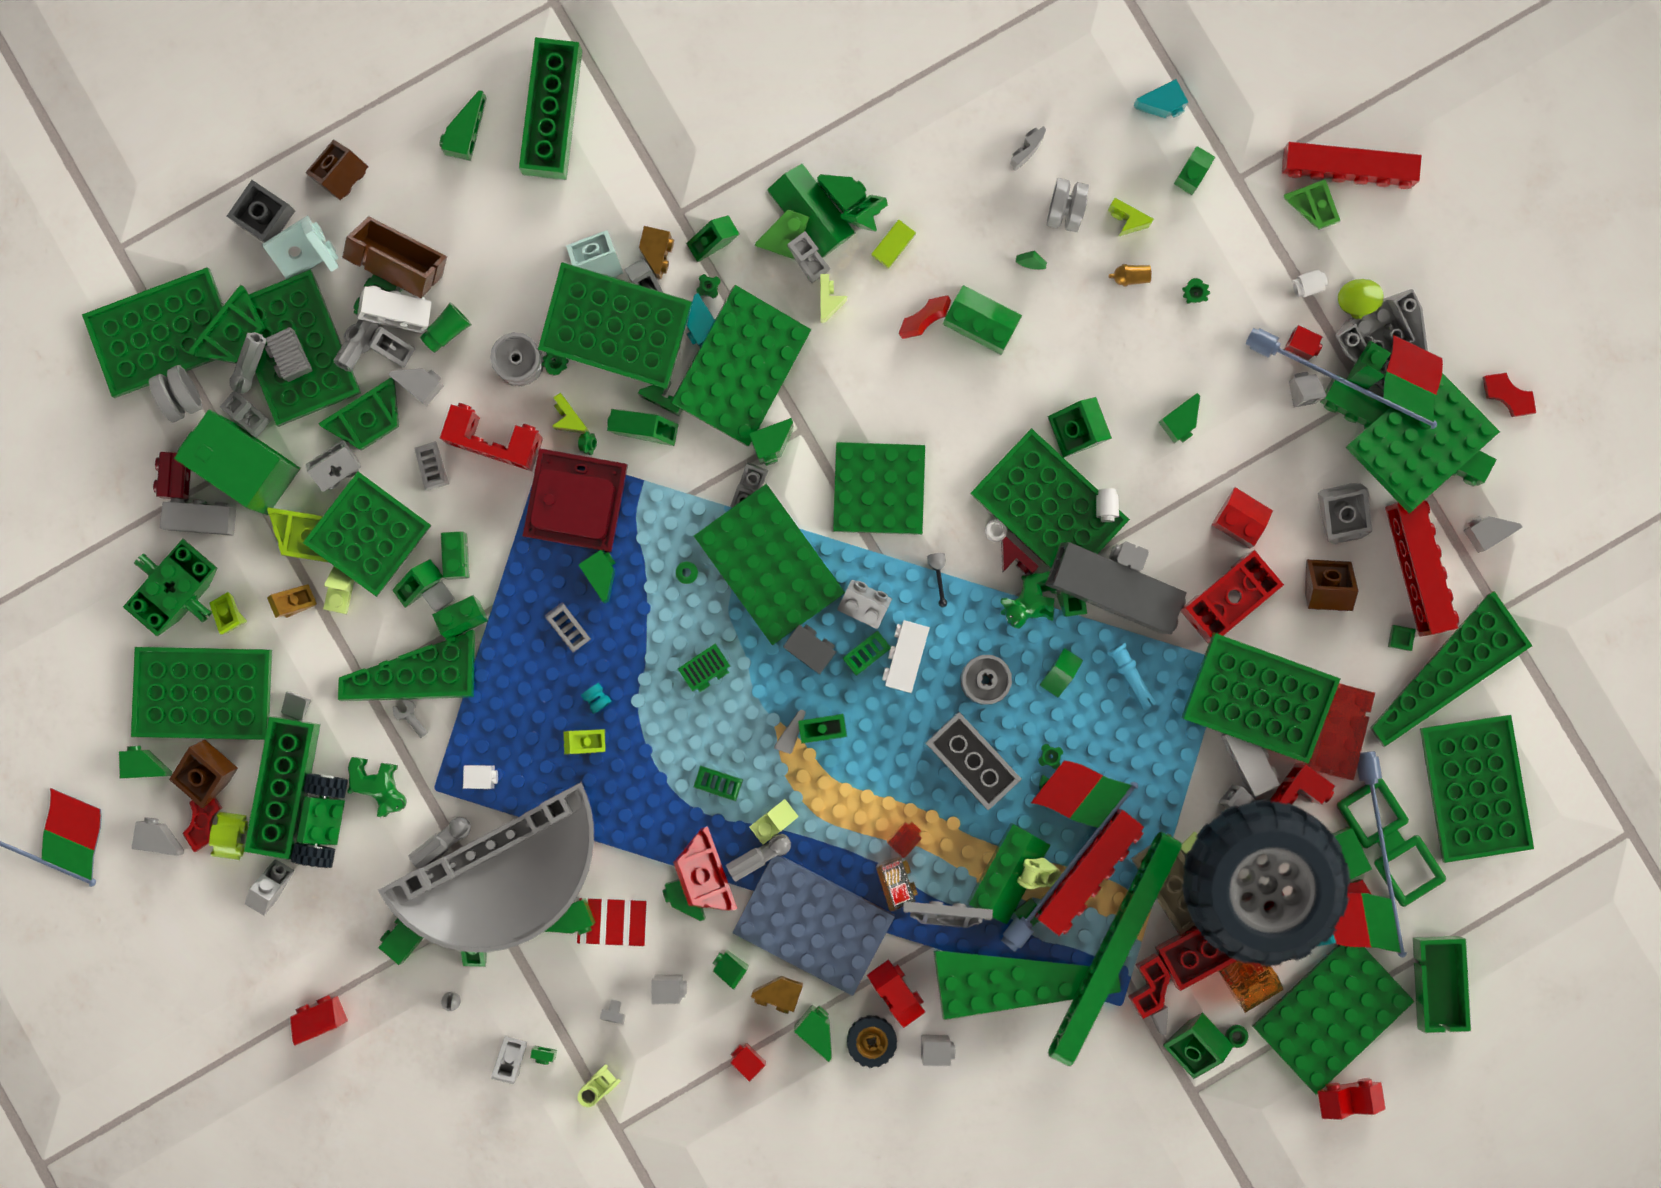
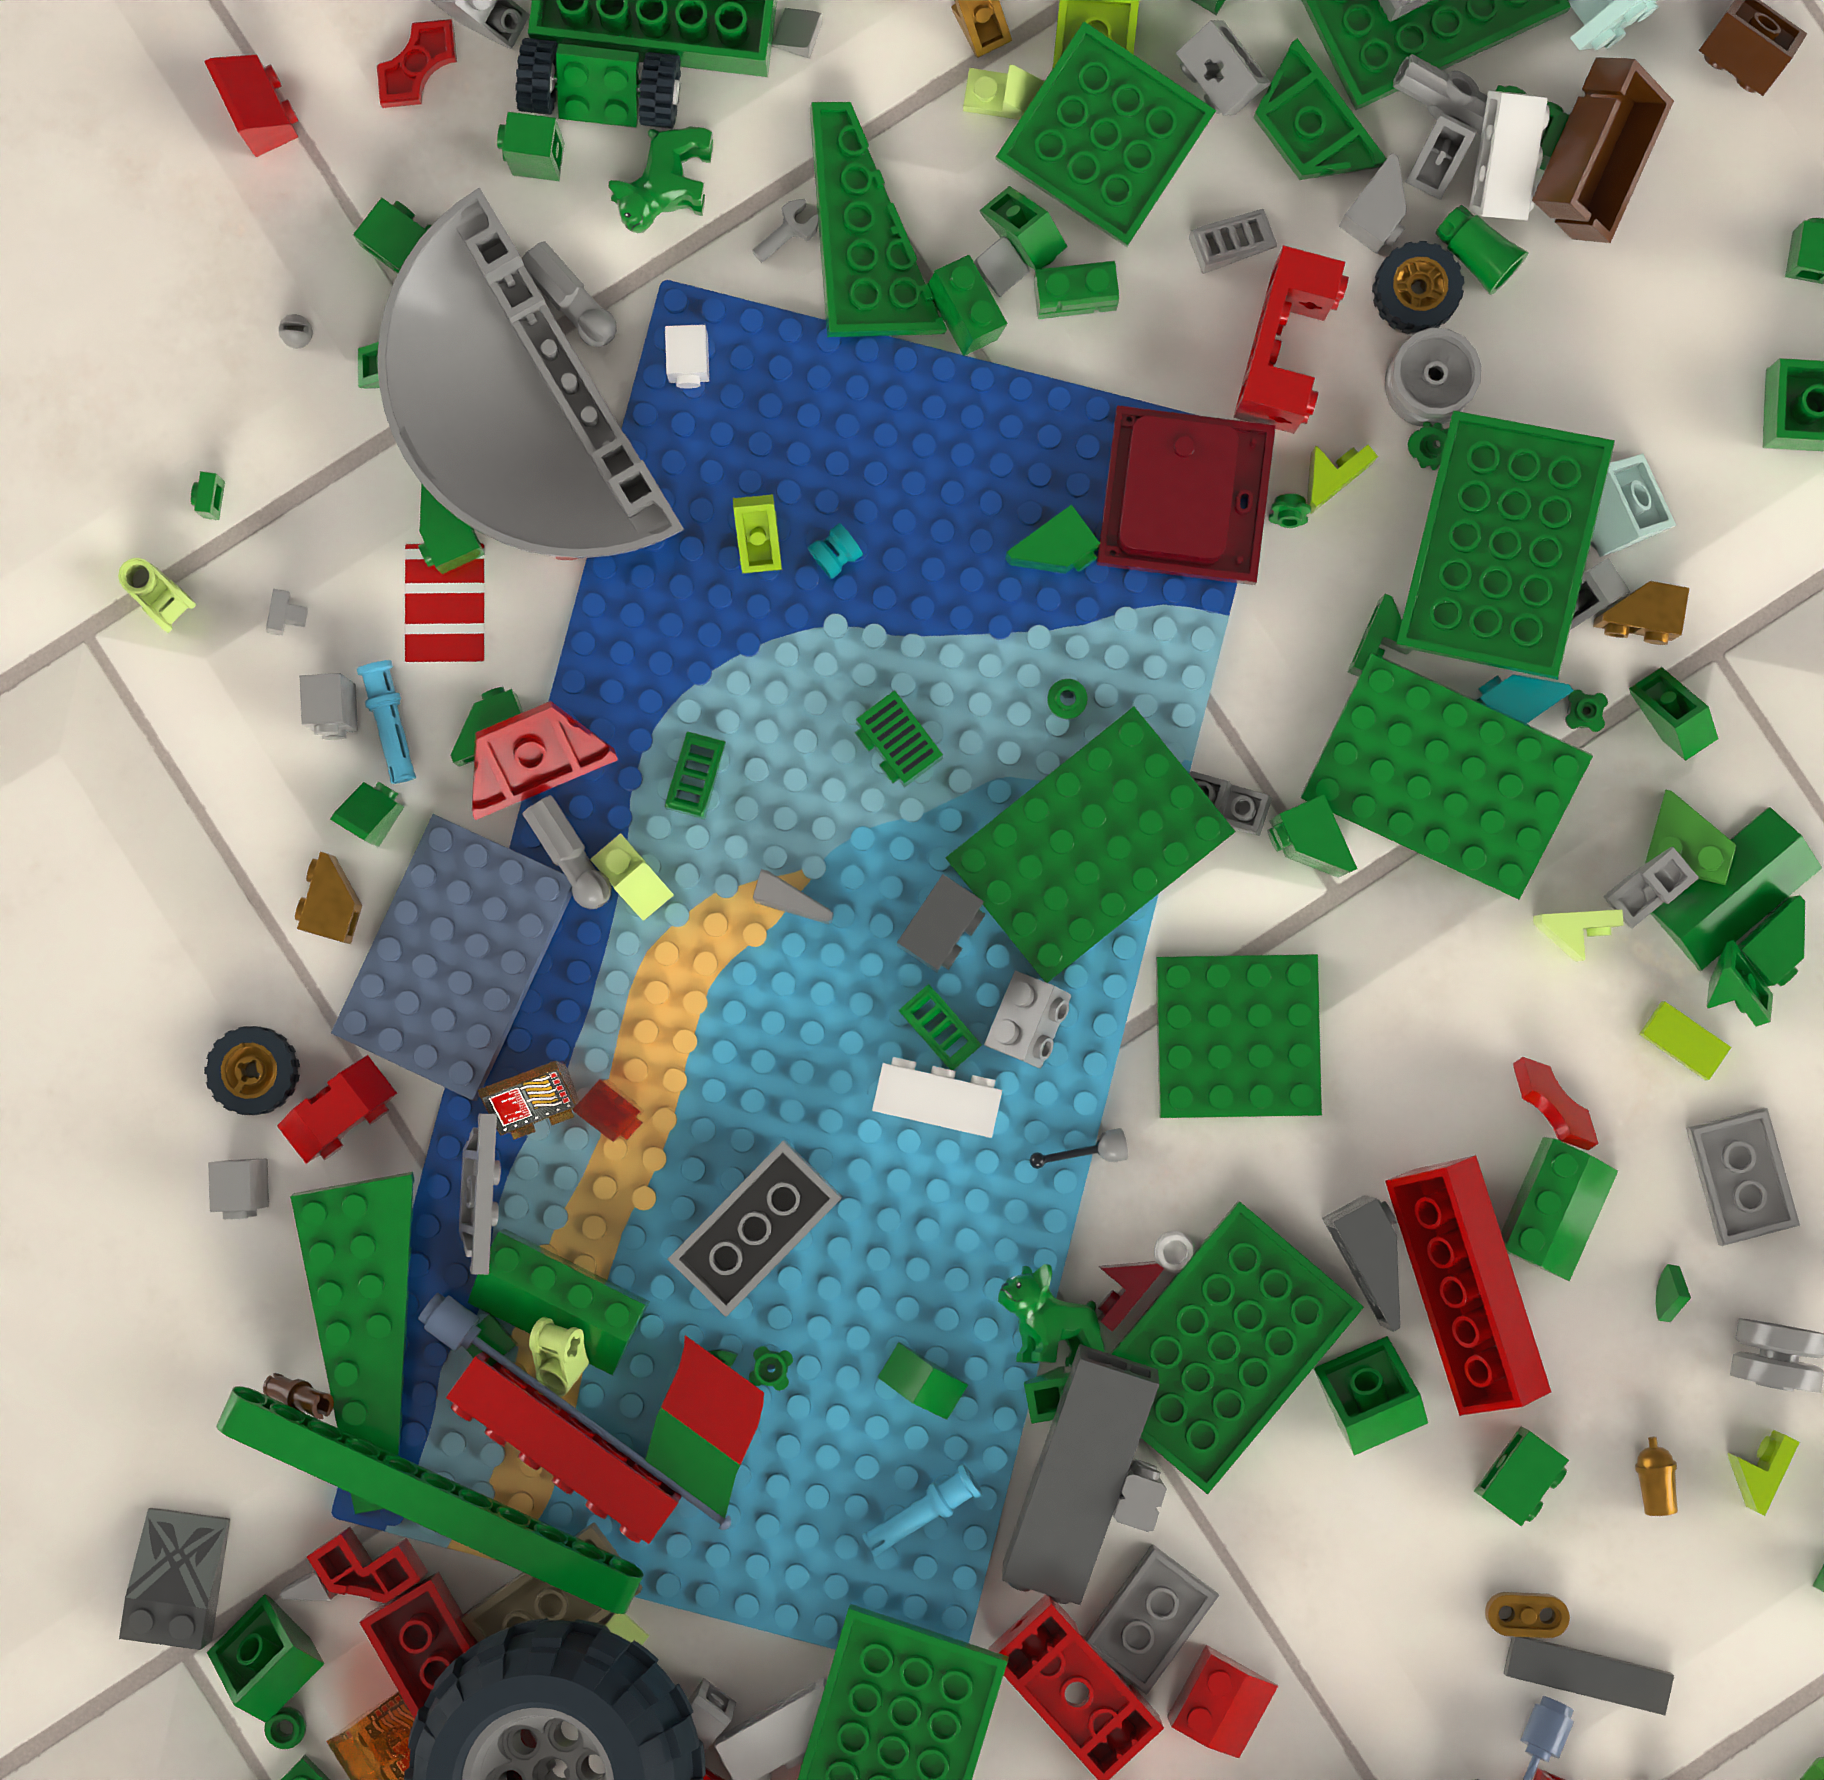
camera: 85 degrees right, 0 degrees up
light grey slope [491,1036,527,1084] -> none
light grey slope [545,602,591,652] -> none
green slope [607,409,679,446] -> none
red brick [730,1043,766,1082] -> none
green slope [794,1004,832,1062] -> none
green slope [798,714,847,743] -> none
light grey wheel [960,655,1012,705] -> none
white brick [1096,489,1119,522] -> none
green slope [1159,393,1200,443] -> none
green animal [1182,278,1210,304] -> none
none -> dark grey slope [119,1508,230,1650]
none -> reddish brown pin [263,1373,334,1419]
none -> medium azure pin [357,660,416,784]
none -> red tile [377,19,457,108]
none -> green brick [497,111,565,181]
none -> light grey tile [1084,1544,1219,1695]
none -> dark grey slope [1322,1195,1400,1332]
none -> black wheel [1372,241,1465,334]
none -> red brick [1385,1155,1552,1416]
none -> green brick [1474,1426,1569,1526]
none -> pearl gold plate [1485,1592,1570,1638]
none -> dark grey tile [1504,1636,1674,1715]
none -> light grey tile [1686,1108,1800,1246]

